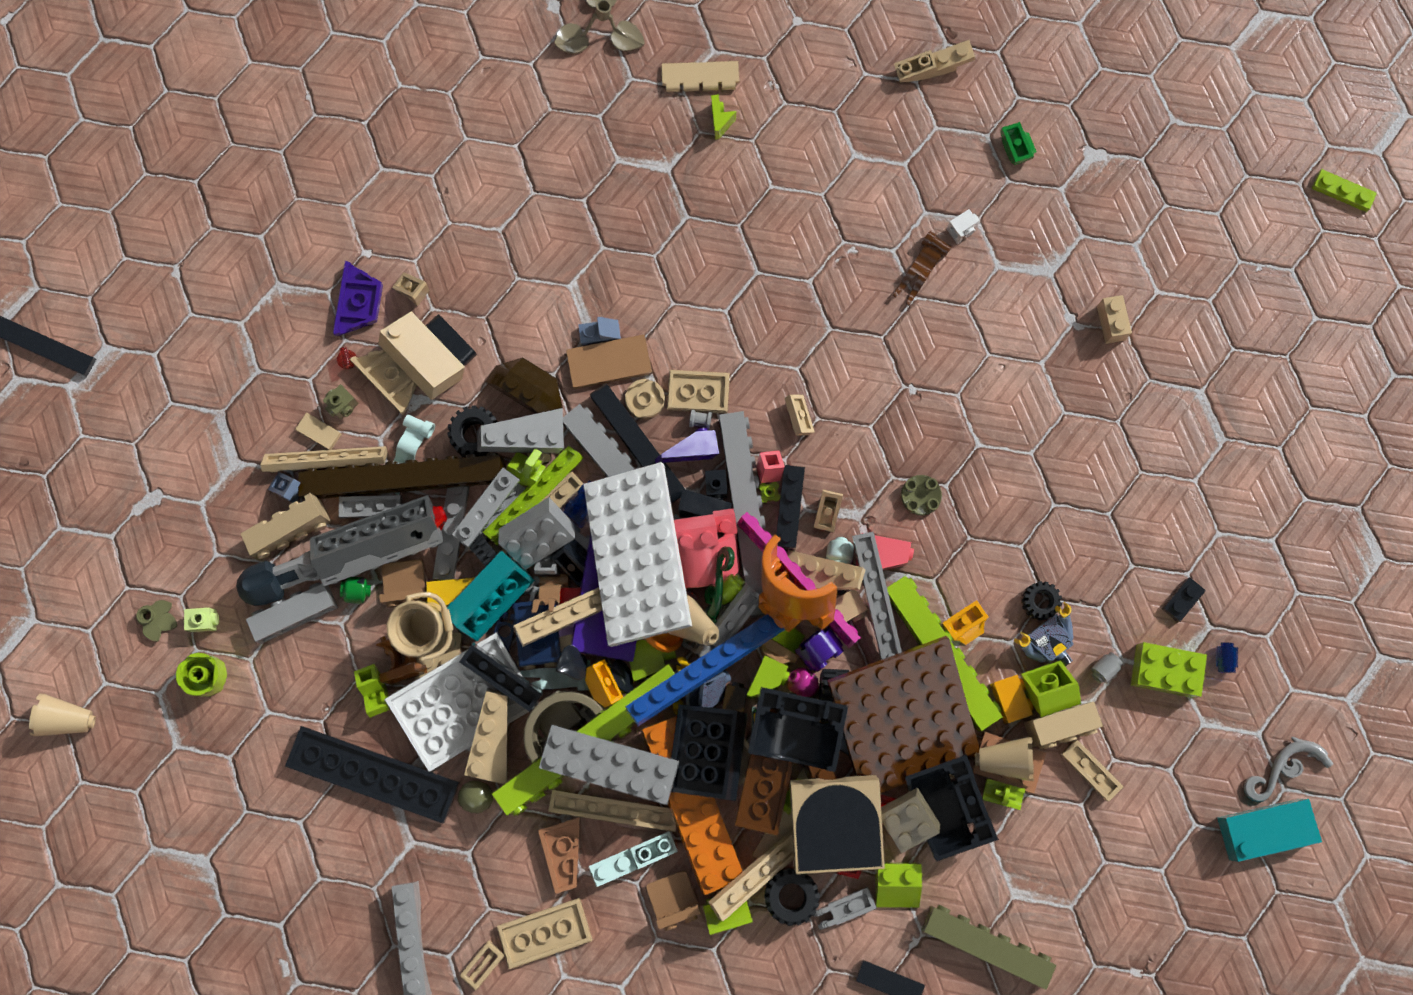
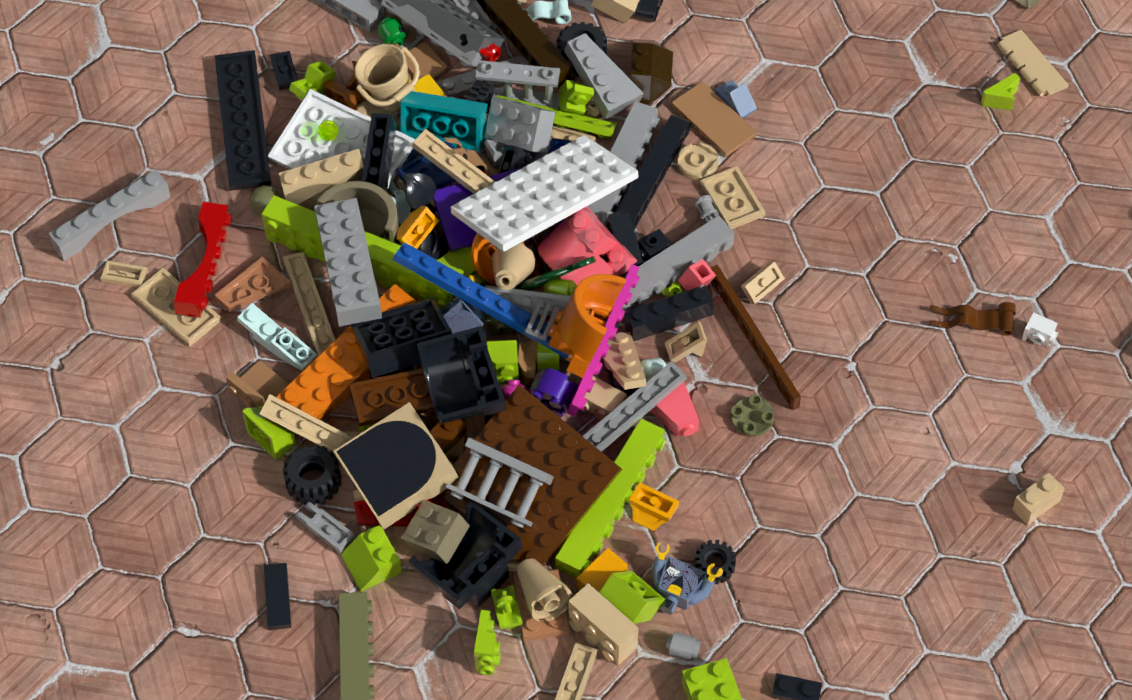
camera: 60 degrees right, 20 degrees down
slope [655,428,719,464] -> none
none -> red arch [174,201,232,318]
none -> black plate [270,51,298,91]
none -> clear neon green plate [318,120,339,141]
none -> light grey fence [446,438,554,528]
none -> lime plate [474,610,501,676]
none -> light grey tile [525,299,559,341]
none -> reddish brown tile [711,264,801,410]

